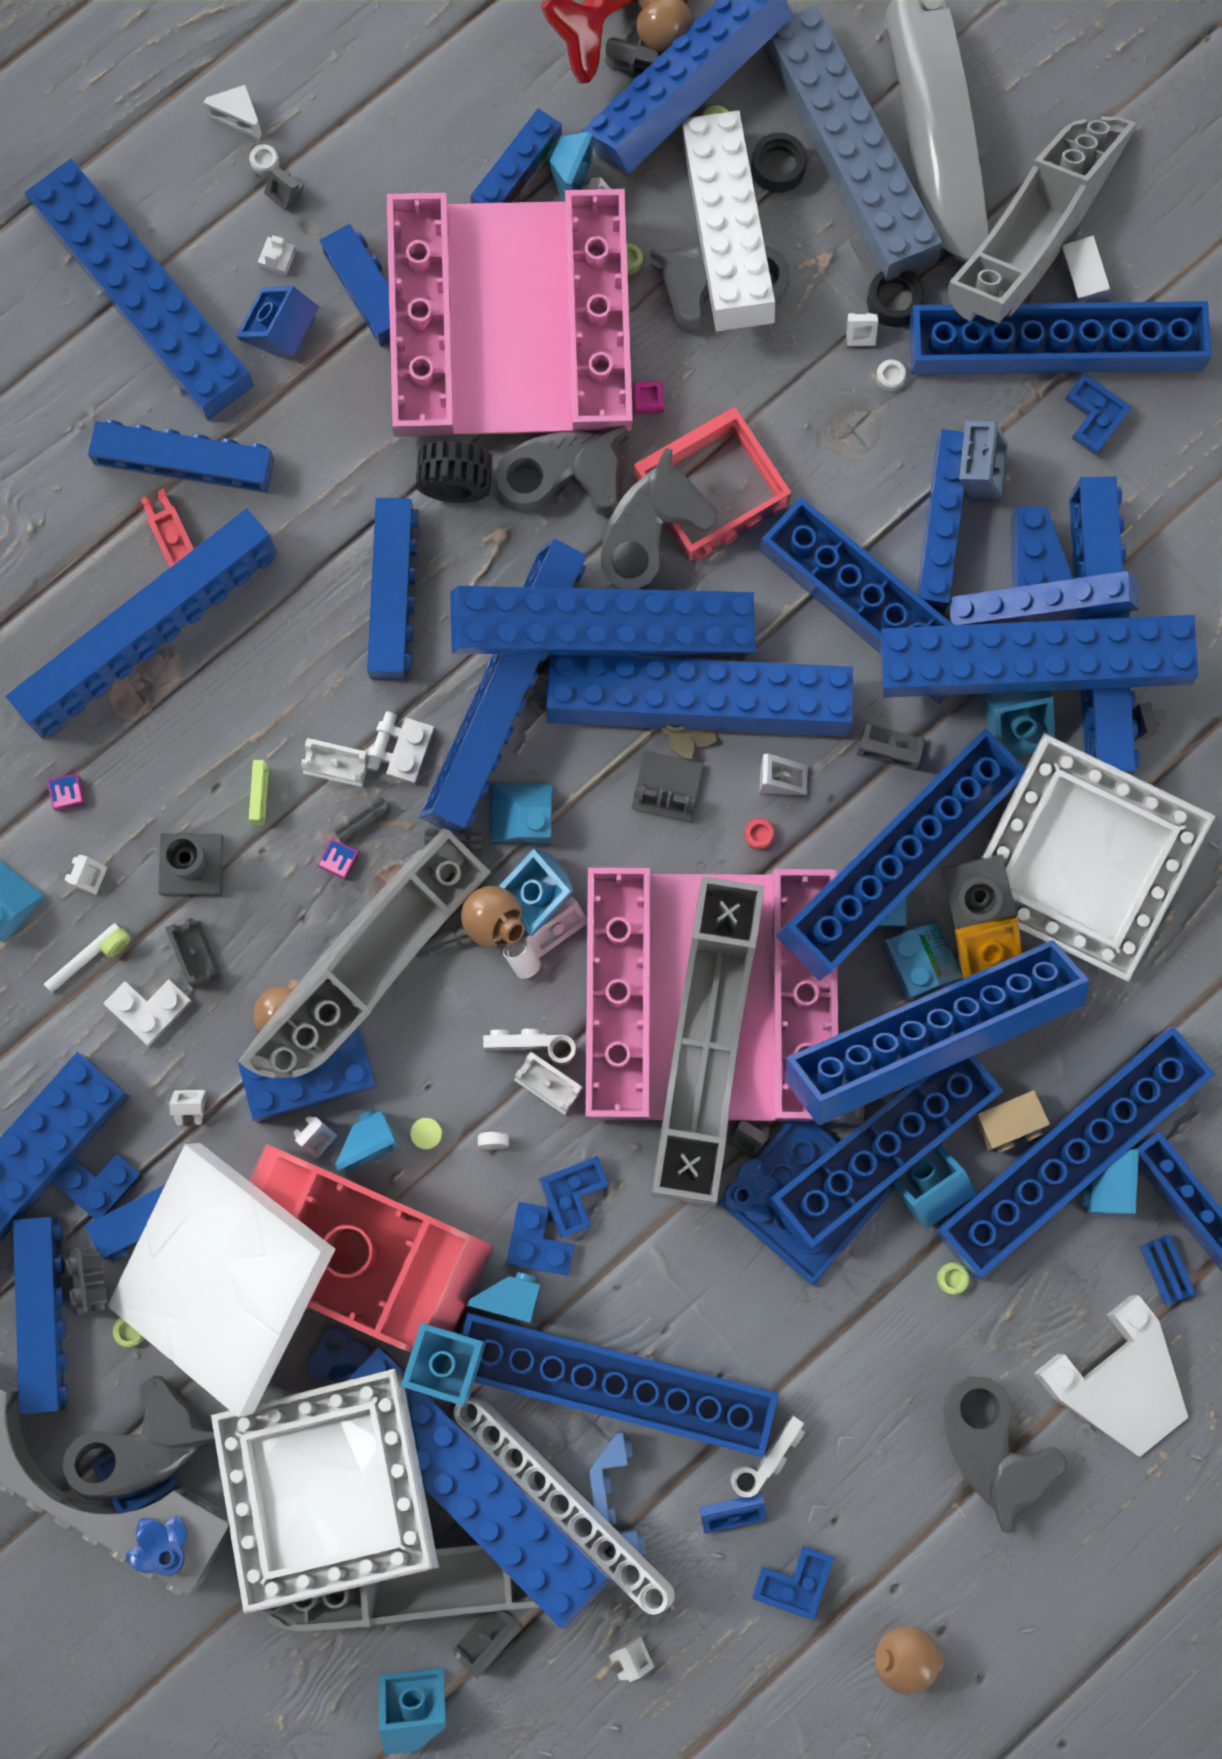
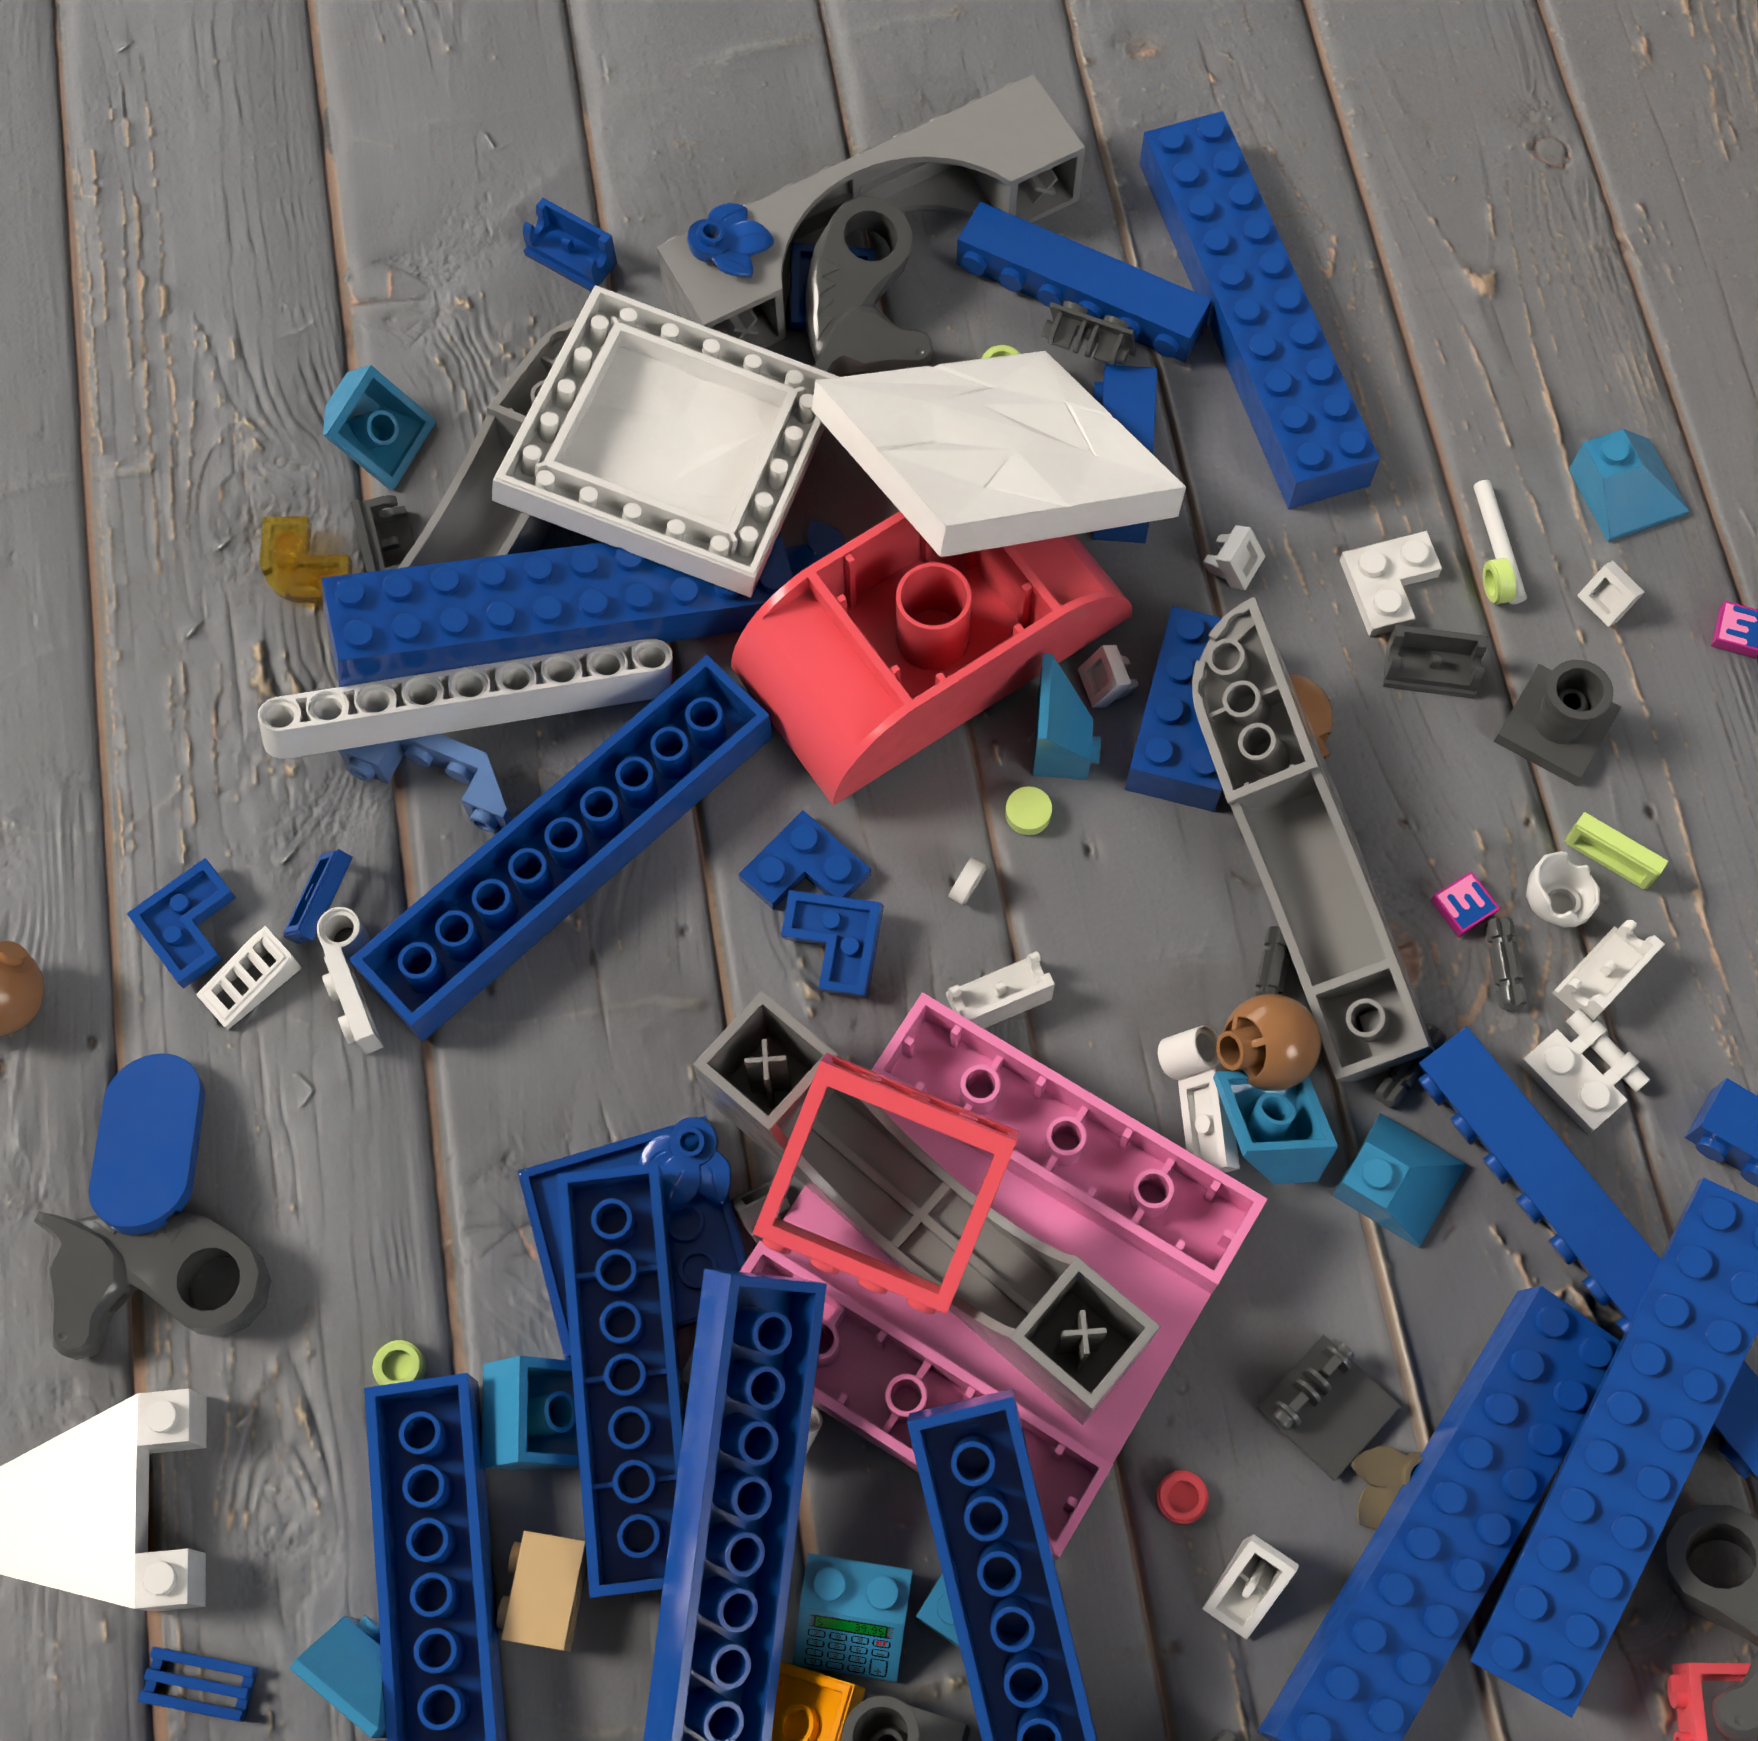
camera: 125 degrees right, 10 degrees down
blue plate [52,1154,142,1220] -> none
dark azure slope [401,1323,486,1406] -> none
dark azure slope [468,1272,542,1323] -> none
white plate [483,1029,576,1066] -> none
white tile [609,1636,654,1682] -> none
none -> blue tile [89,1054,205,1235]
none -> white slope [196,926,302,1030]
none -> clear yellow plate [260,516,353,603]
none -> blue hinge [523,197,617,292]
none -> coral window [752,1053,1019,1314]
none -> white hair [1526,851,1600,928]

